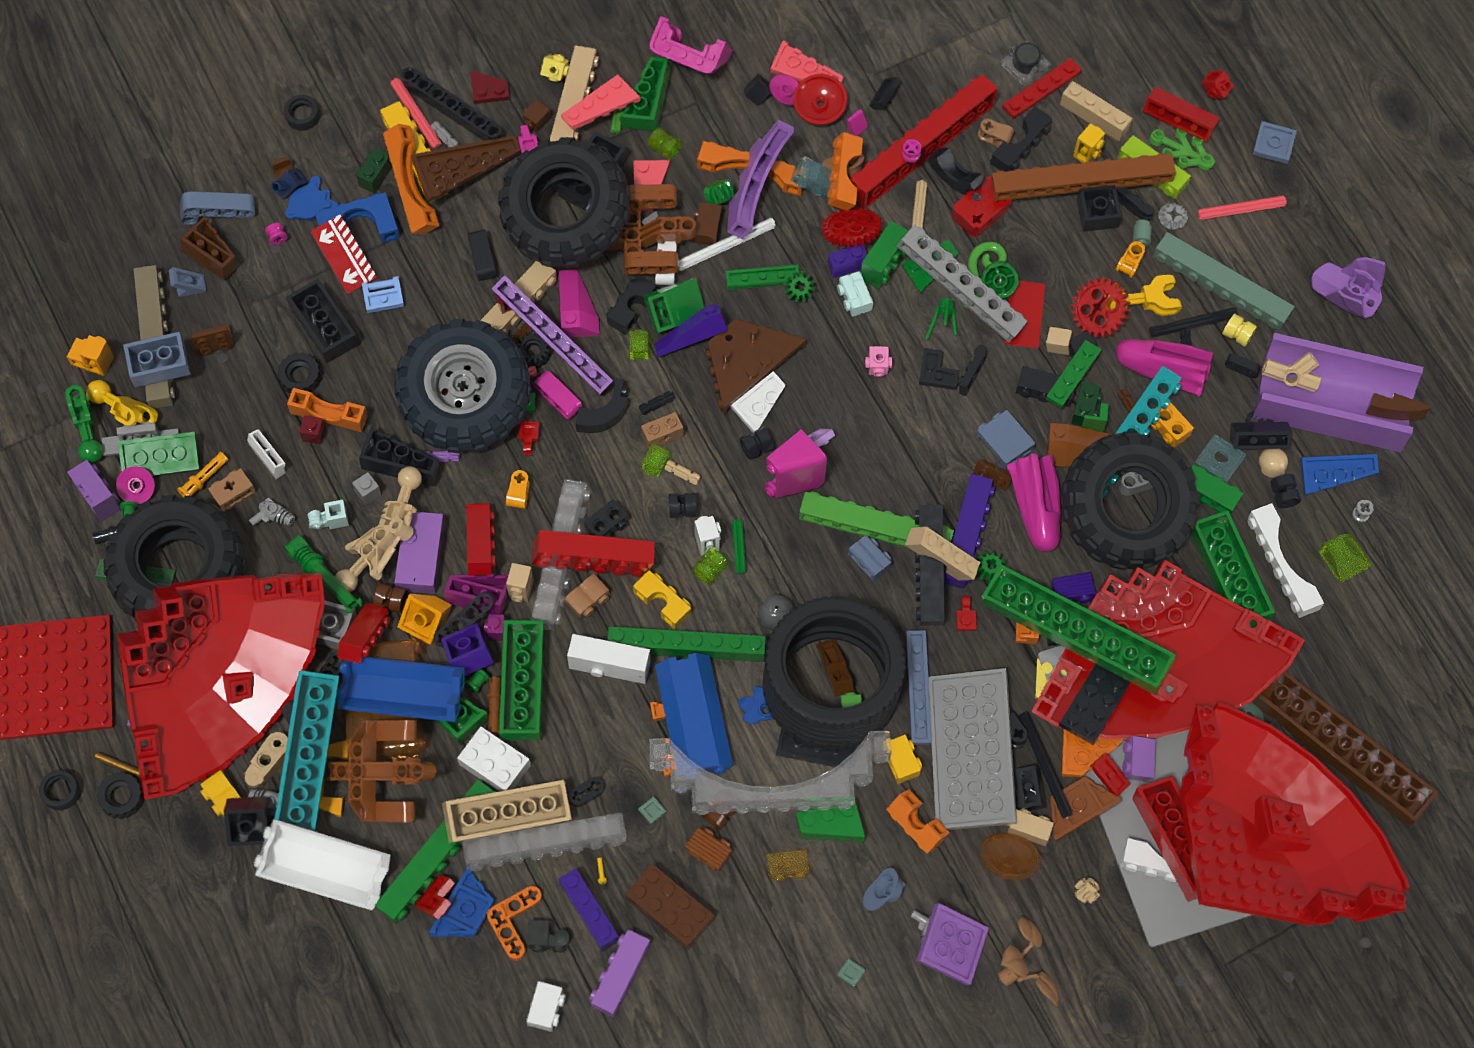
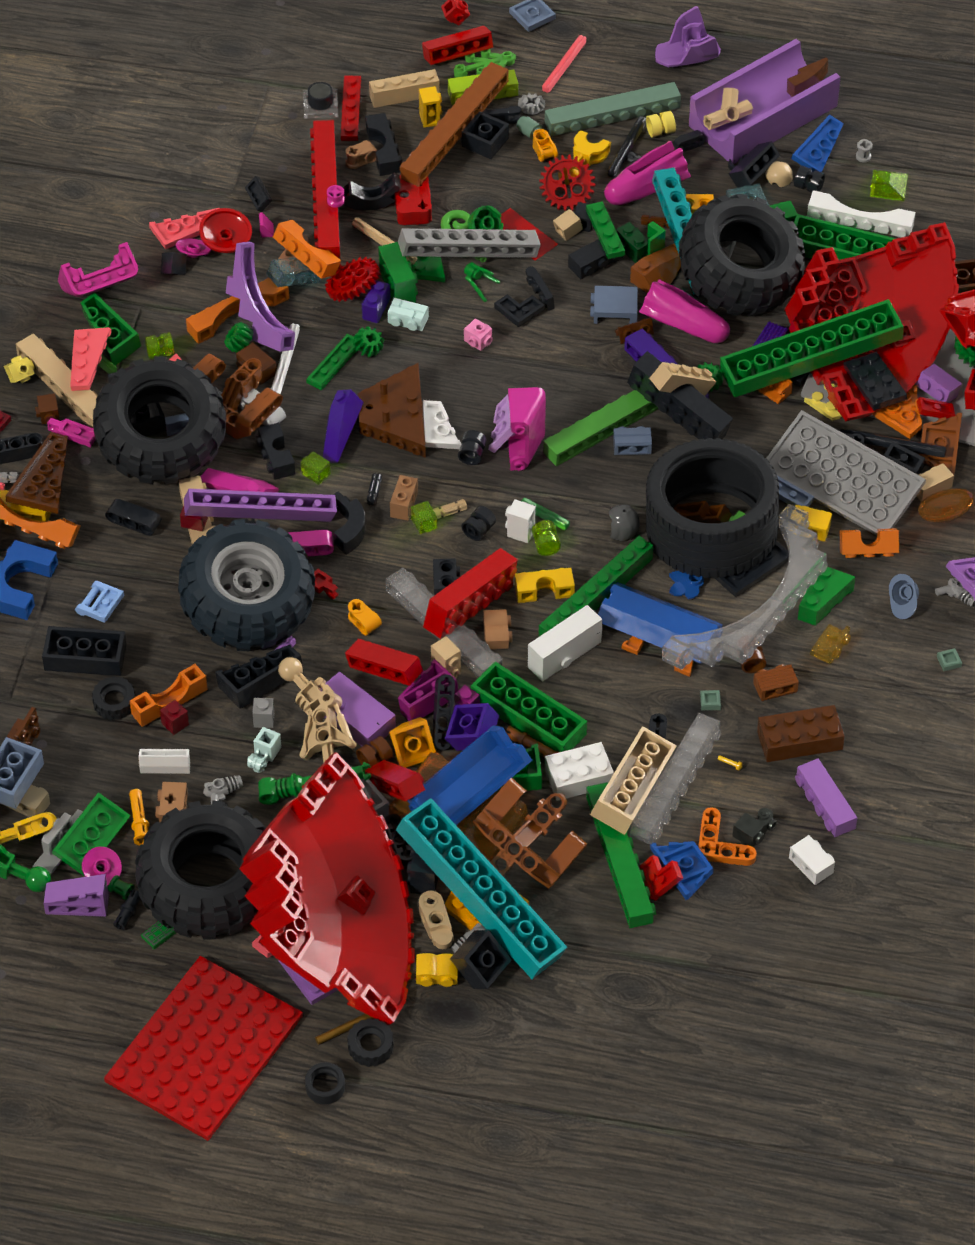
camera: 50 degrees left, 15 degrees down
white panel [254,820,390,910] -> none
red sticker [311,215,377,294] -> none
dark purple brick [558,868,619,952] -> none
green slope [643,278,705,333] -> none
red plate [956,596,977,631] -> none

